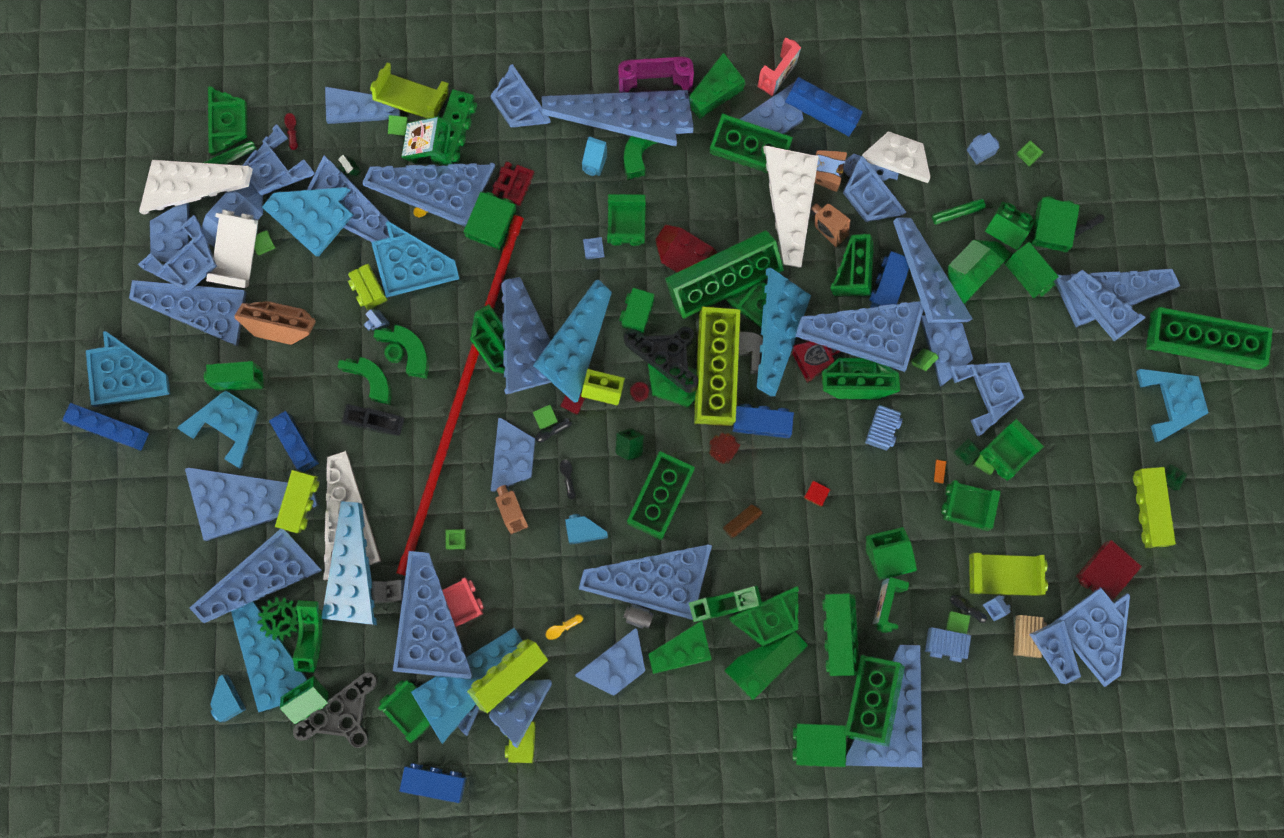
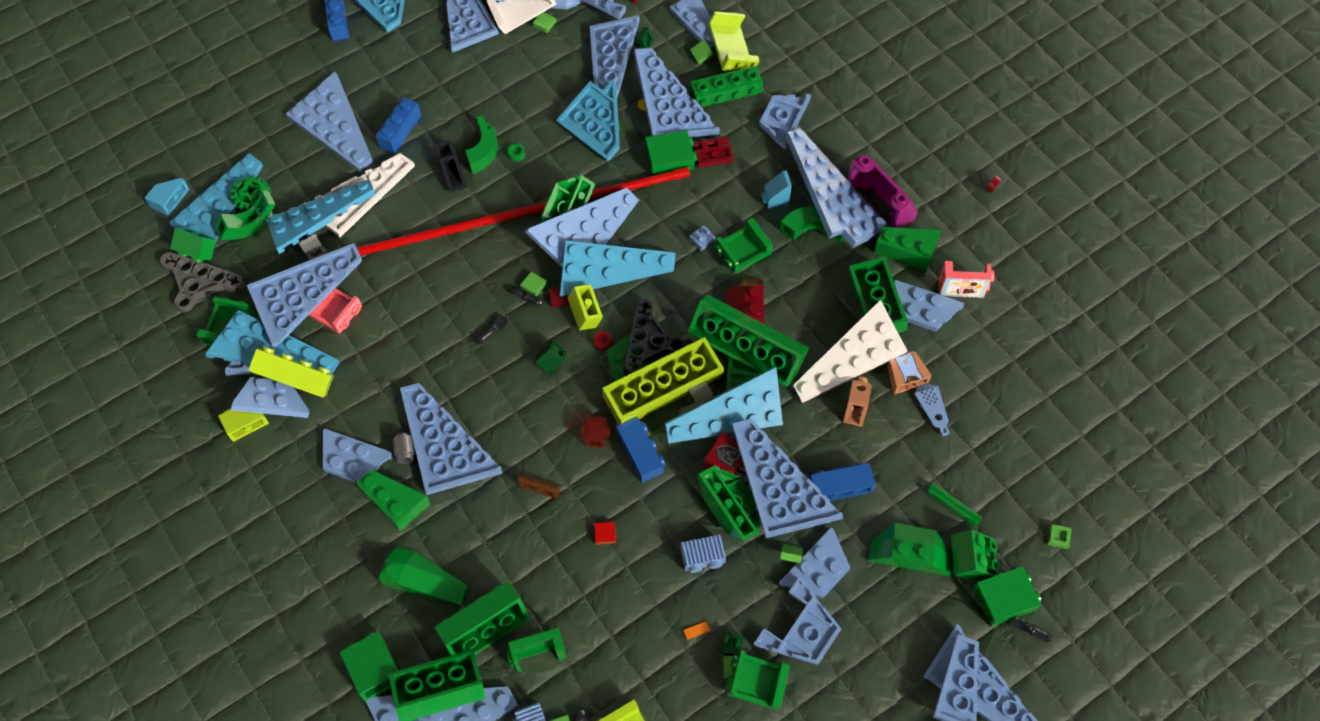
camera: 60 degrees right, 15 degrees down
dark azure wing [177,390,259,469] -> none
medium blue wing [190,529,322,623] -> none
green brick [204,361,264,392] -> none
nougat wedge [235,301,315,345] -> none
dark azure wing [262,187,354,257] -> none
lime brick [275,470,319,533] -> none
lime brick [348,264,387,310] -> none
medium blue tile [364,309,390,331] -> none
green arch [373,325,429,379] -> none
blue brick [399,763,466,803] -> none
panel [401,116,452,164] -> none
bright green tile [446,529,466,550] -> none
medium blue wing [491,418,535,492] -> none
nougat torso [495,485,529,534] -> none
yellow piece [545,614,583,640] -> none
dark azure slope [565,514,608,545] -> none
green brick [619,288,655,334] -> none
green brick [627,451,695,540] -> none
green arch [689,586,762,622] -> none
green wing [729,586,799,647] -> none
blue brick [785,77,863,137] -> none
green wedge [830,234,874,296] -> none
medium blue wing [843,156,906,222] -> none
white wing [862,131,930,183] -> none
green slope [866,527,917,580] -> none
medium blue wing [893,217,973,323] -> none
green panel [941,480,1001,531] -> none
medium blue brick [967,133,999,165] -> none
green brick [1005,242,1059,298] -> none

